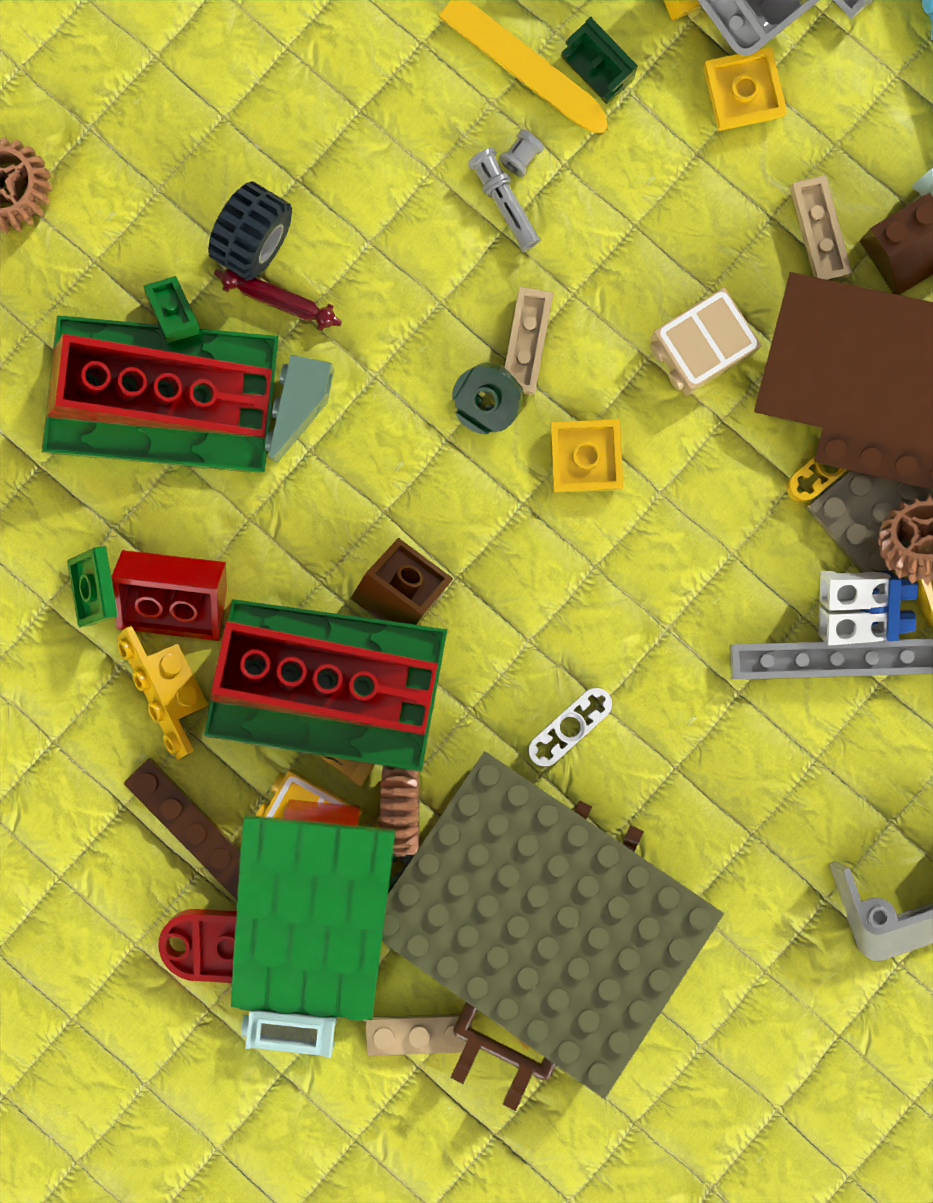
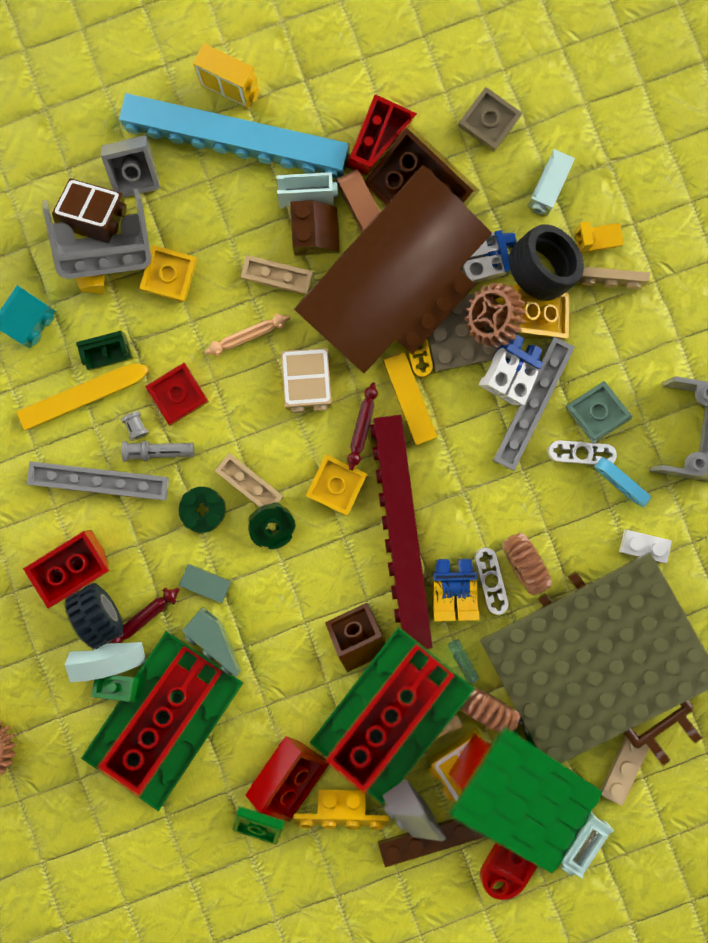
camera: 60 degrees left, 0 degrees up
none -> red slope [23,530,110,609]
none -> light grey plate [27,461,170,500]
none -> light aqua slope [65,642,146,682]
none -> red tile [145,363,209,426]
none -> dark green plate [179,487,226,533]
none -> sand green tile [179,564,232,603]
none -> light nougat wheel [205,314,290,356]
none -> dark red wheel [347,382,378,471]
none -> dark red brick [370,415,433,649]
none -> yellow tile [383,352,437,446]
none -> light grey slope [383,779,446,841]
none -> hips [432,558,480,621]
none -> clear light blue axle [448,639,479,684]
none -> nougat gear [502,533,551,596]
none -> white beam [547,440,617,465]
none -> sand green tile [566,381,633,444]
none -> medium azure beam [594,457,651,507]
none -> white plate [619,530,672,563]

